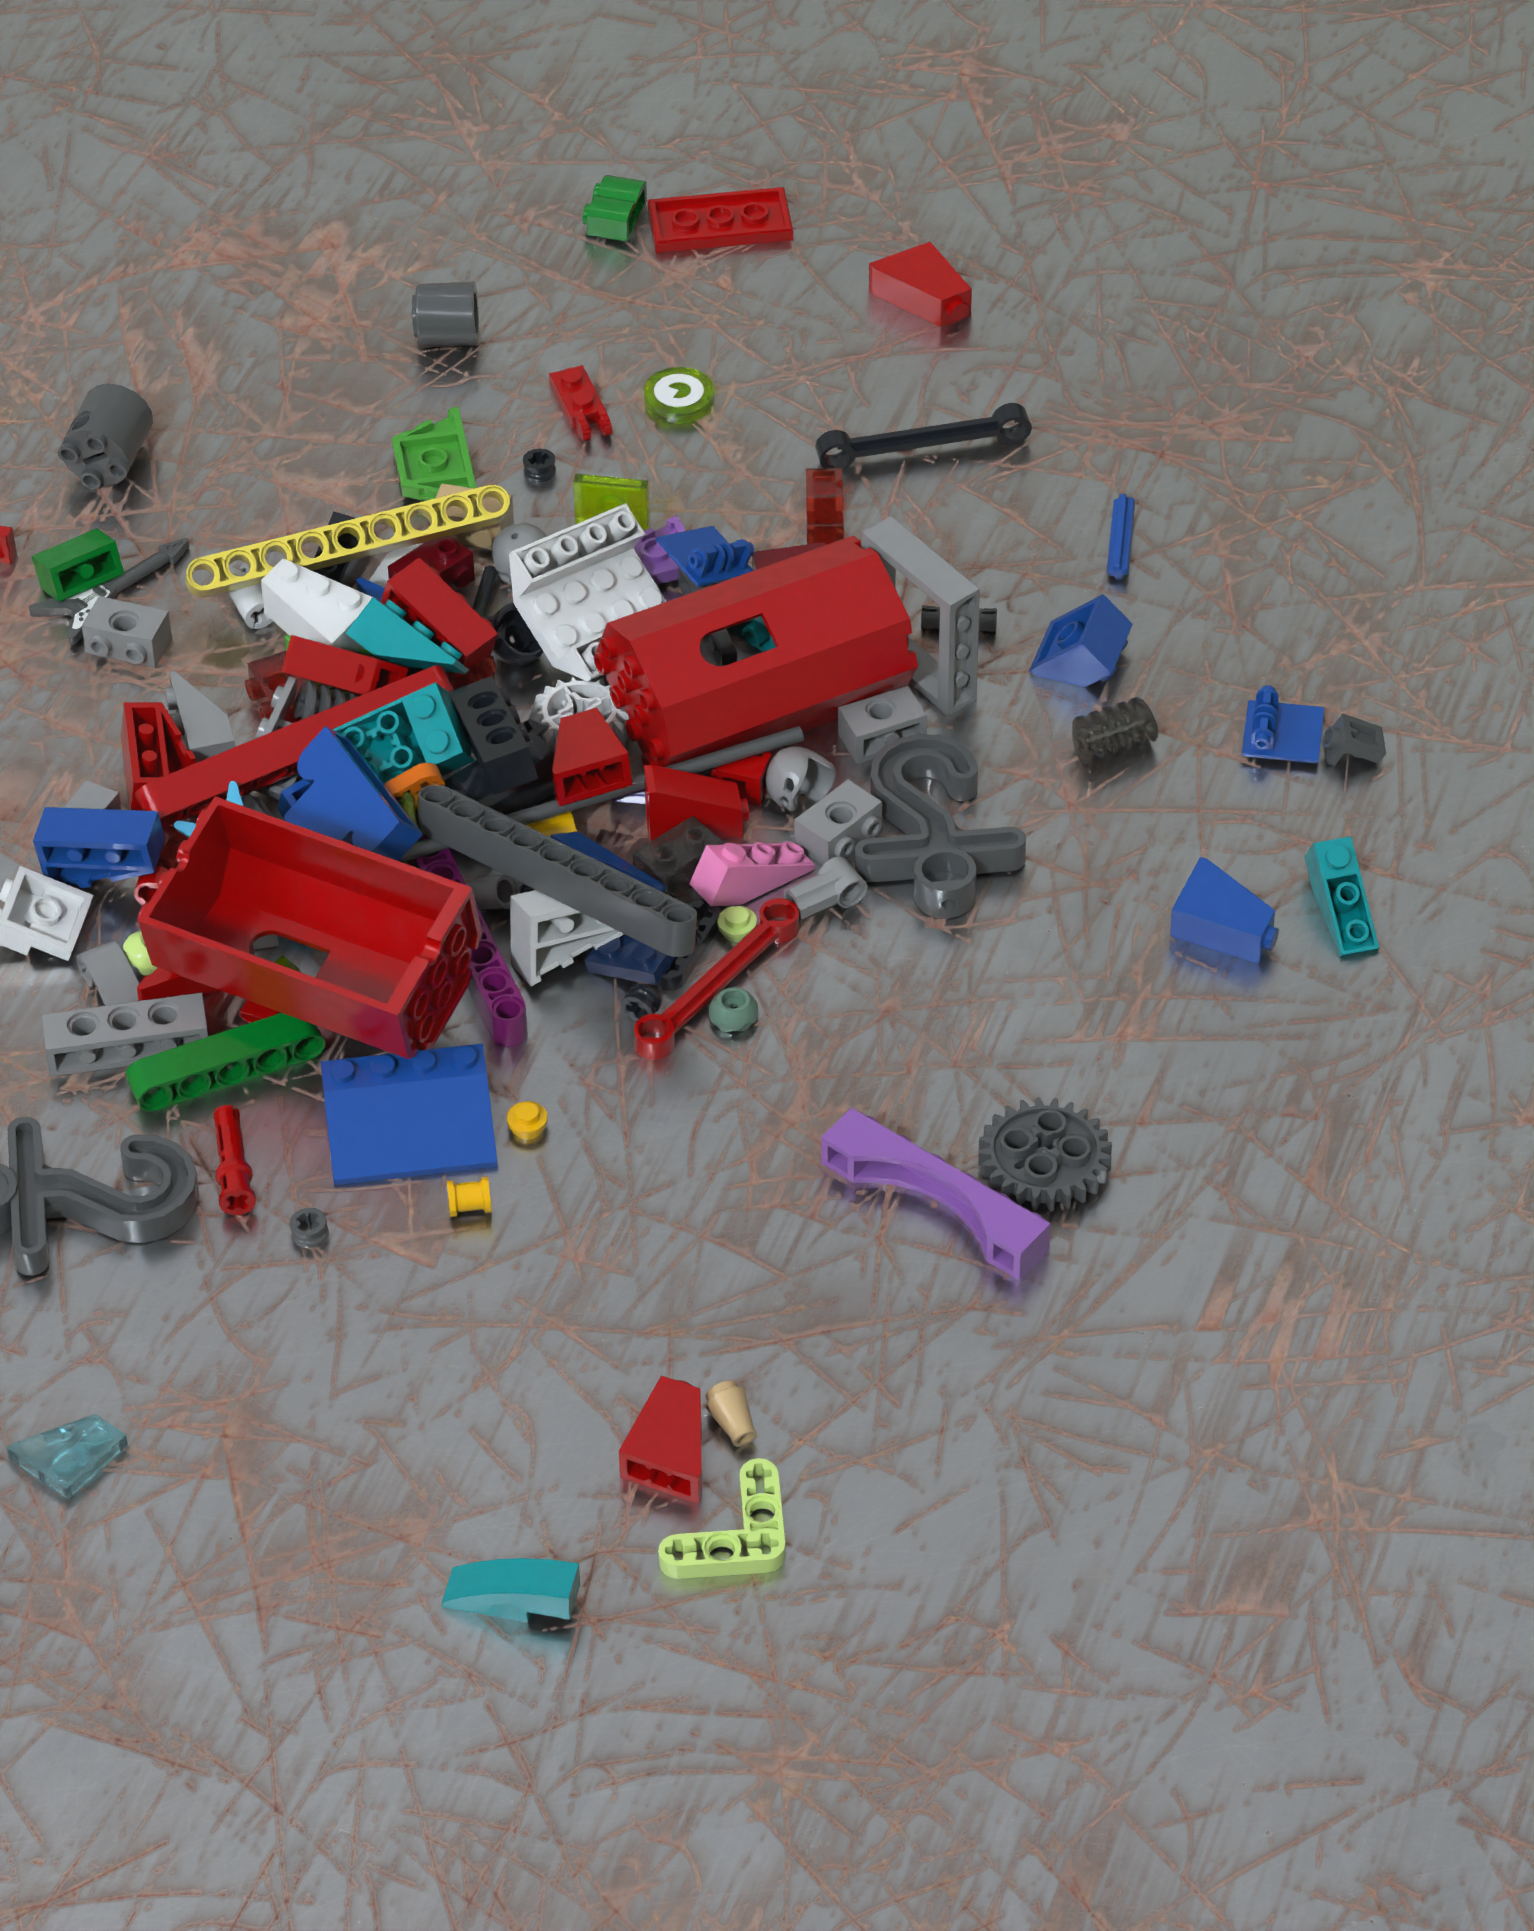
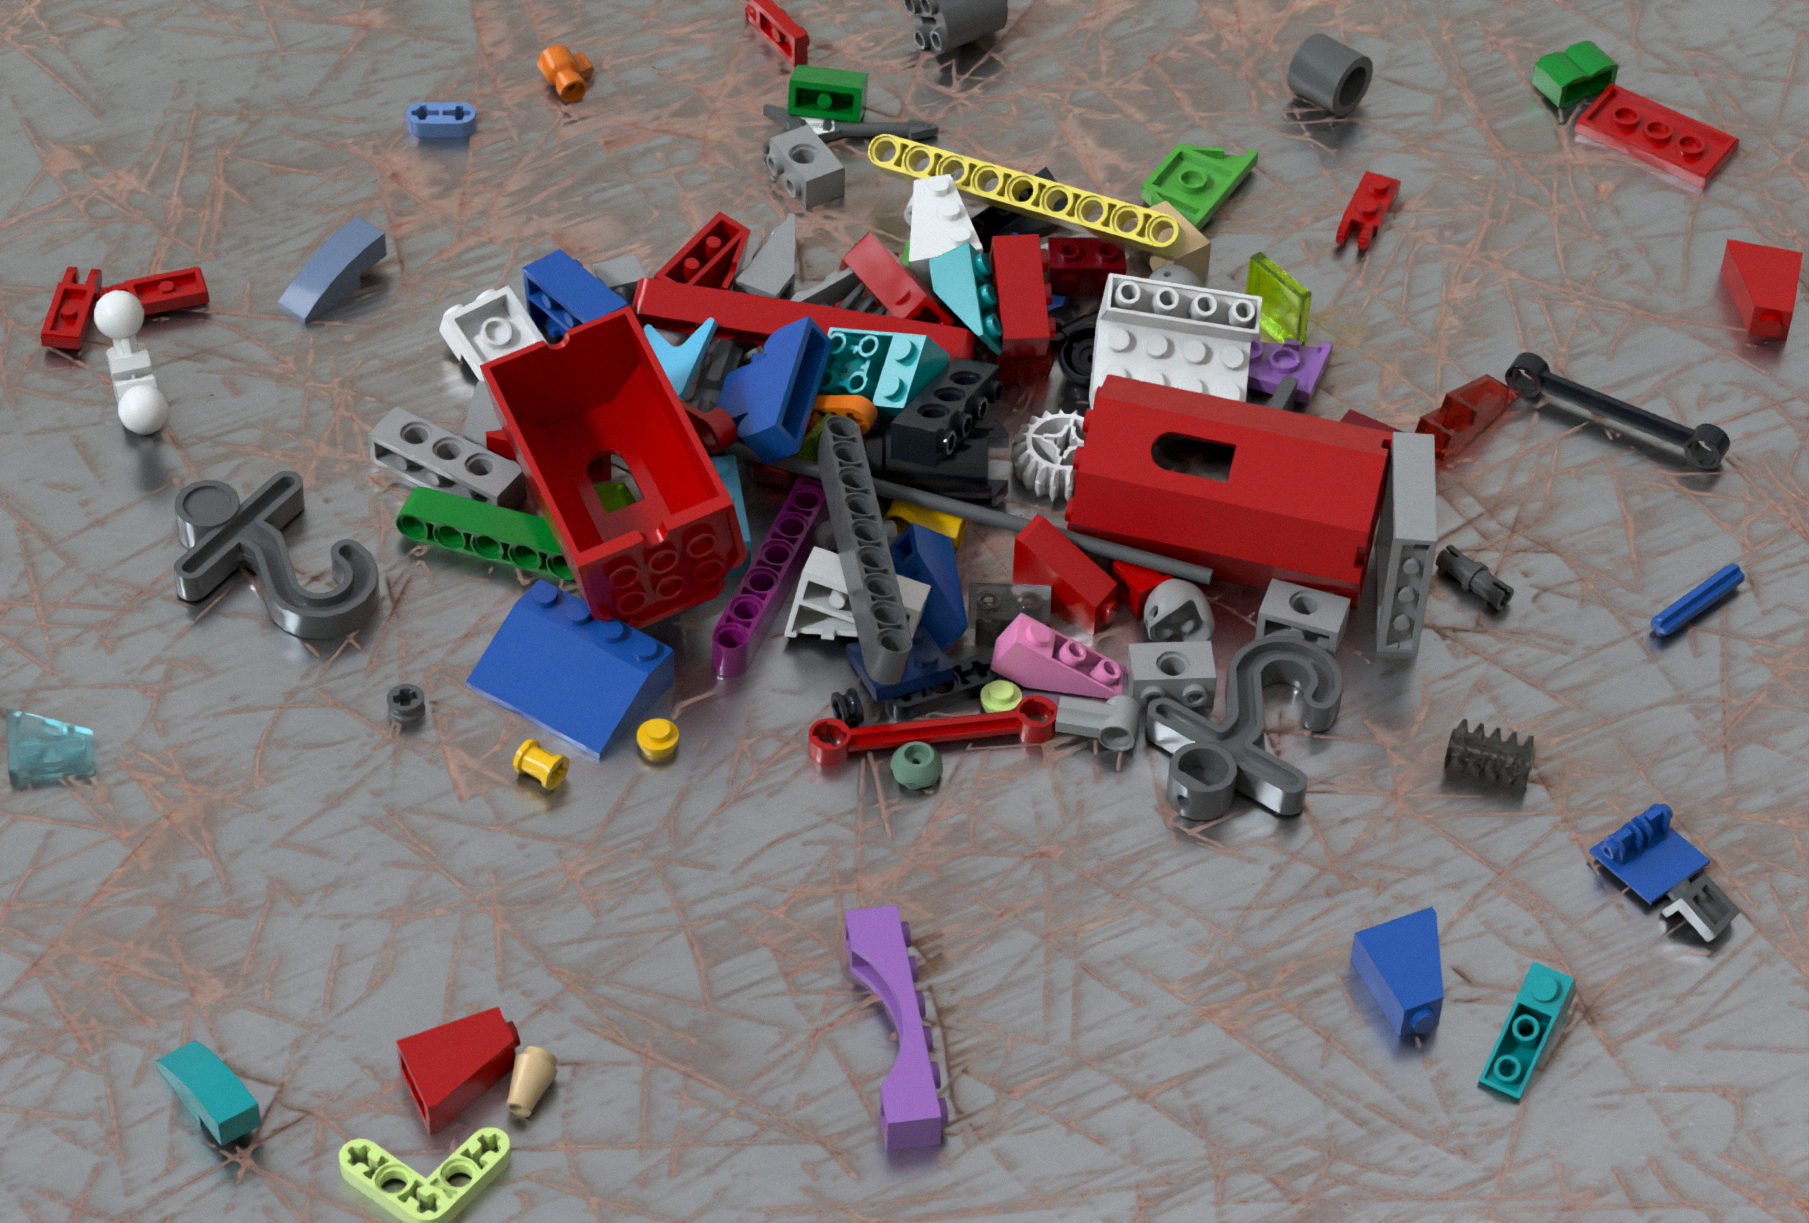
camera: 40 degrees right, 0 degrees up
red pin [213,1105,256,1215] -> none
black bush [523,448,556,483] -> none
red slope [552,708,632,807] -> none
clear neon green tile [643,367,715,424] -> none
blue hinge [655,526,754,587] -> none
dark grey gear [978,1097,1112,1211] -> none
blue slope [1029,594,1133,687] -> none

